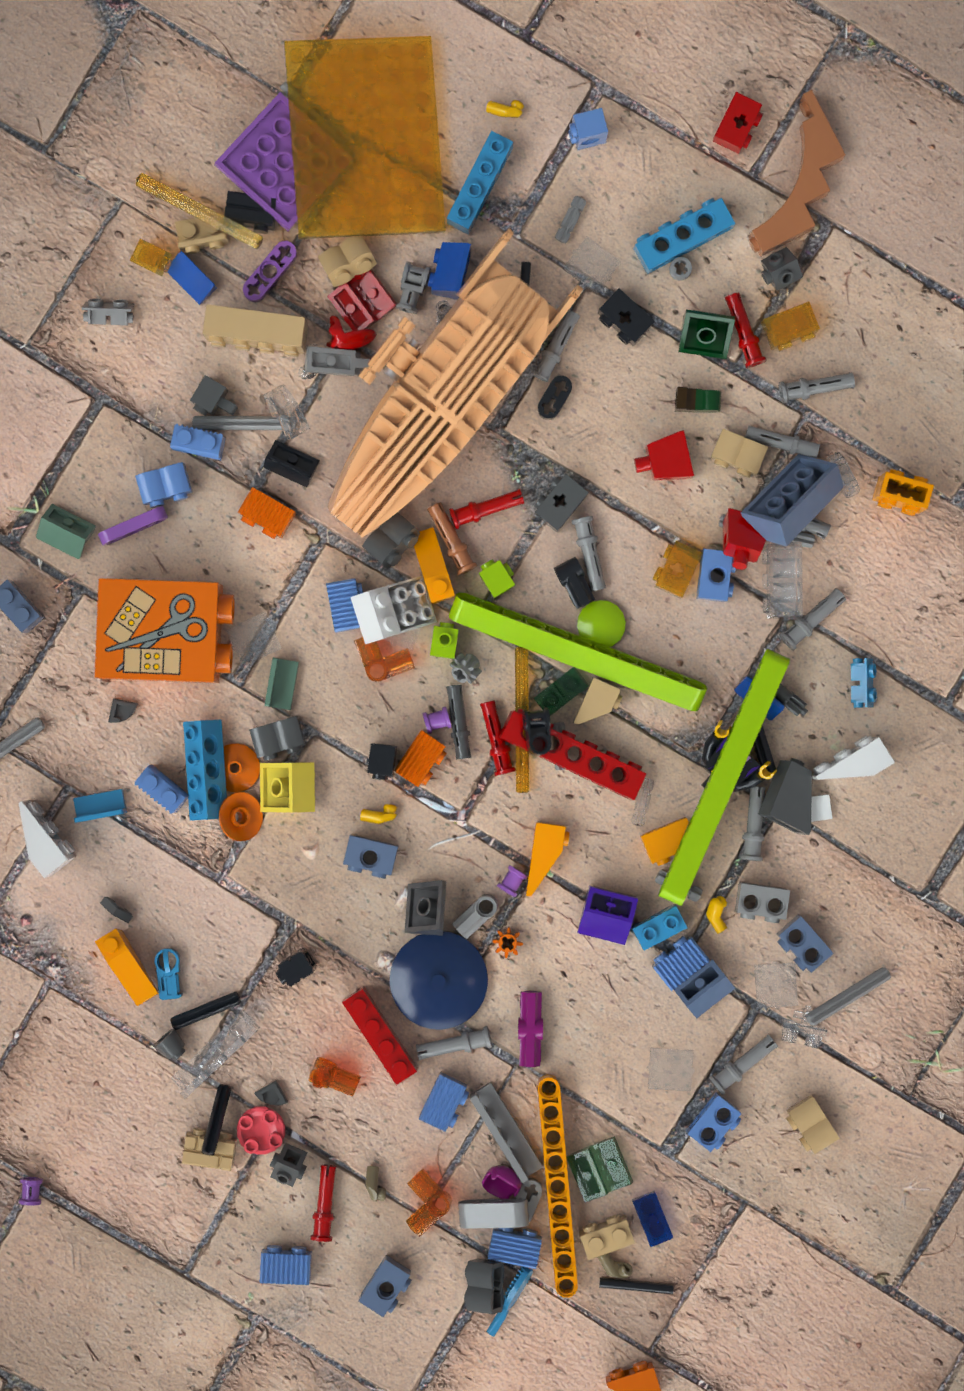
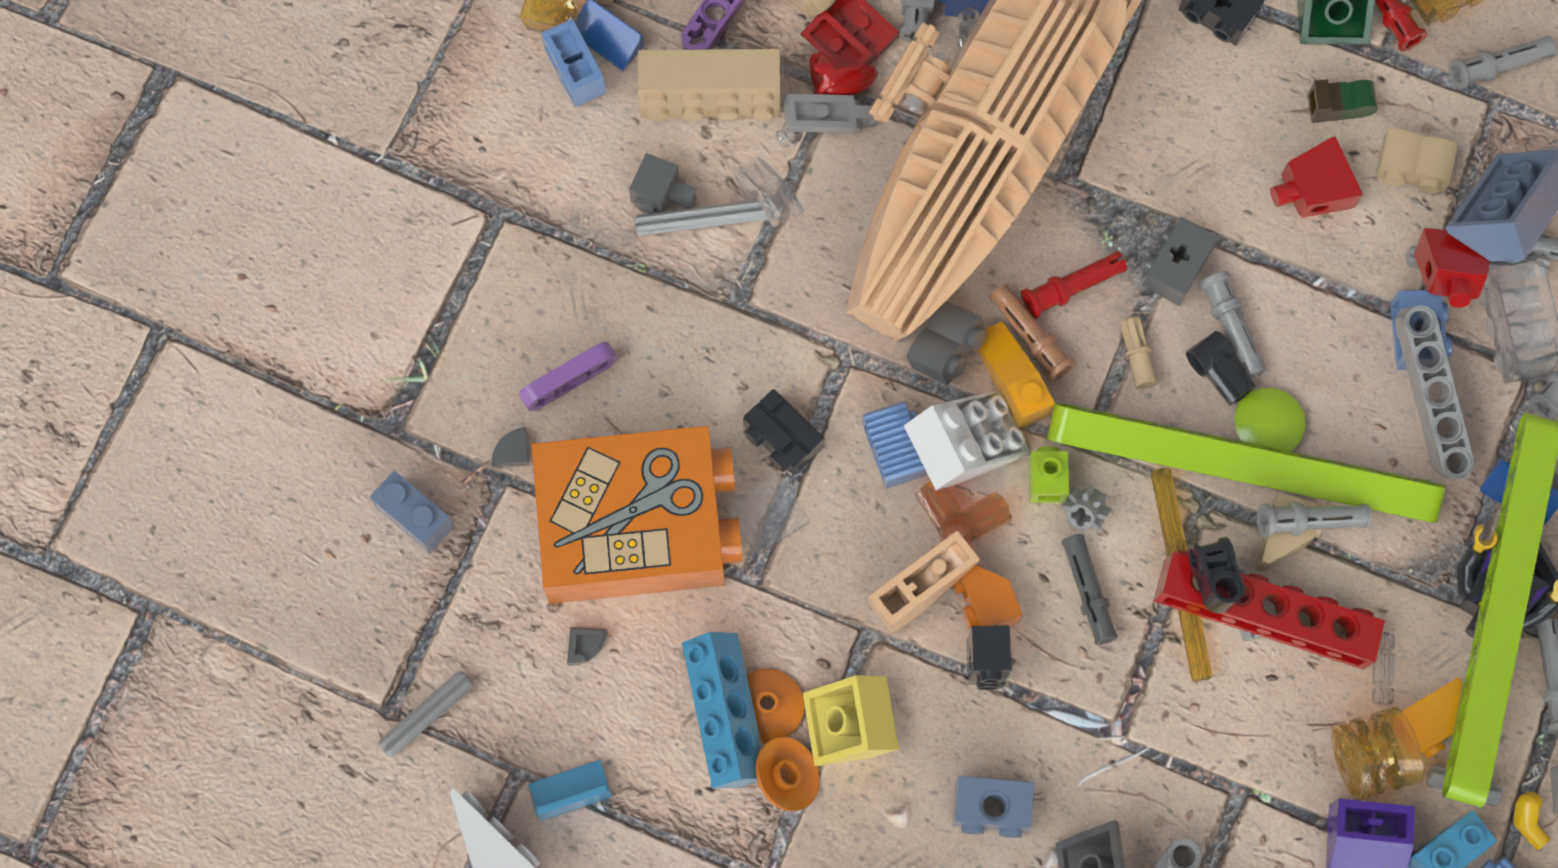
camera: 10 degrees left, 15 degrees down
sand green panel [36,504,96,559] -> none
light grey hinge [82,298,134,326] -> none
medium blue brick [135,462,193,508] -> none
medium blue brick [135,765,188,814] -> none
medium blue brick [170,424,226,460] -> none
orange brick [238,487,296,539] -> none
dark grey brick [249,716,306,761] -> none
black slope [263,440,320,487] -> none
sand green panel [264,657,299,710] -> none
yellow arm [360,804,397,824] -> none
orange brick [394,730,447,787] -> none
medium lavender bush [422,706,452,734] -> none
lime brick [479,559,515,599] -> none
red pin [480,700,516,776] -> none
medium lavender bush [497,865,528,897] -> none
light orange slope [526,822,570,897] -> none
clear green slope [533,667,589,716] -> none
light grey pin [534,310,580,382] -> none
black beam [538,376,572,420] -> none
clear yellow brick [652,541,703,599] -> none
light grey pin [745,426,820,458] -> none
none -> dark grey tile [492,427,529,468]
none -> medium blue brick [541,18,606,107]
none -> black brick [743,389,825,475]
none -> light nougat slope [868,531,980,635]
none -> orange slope [952,565,1023,629]
none -> tan axle [1120,317,1158,389]
none -> light grey pin [1257,502,1372,537]
none -> clear yellow wheel [1331,707,1424,801]
none -> light grey beam [1395,305,1474,479]

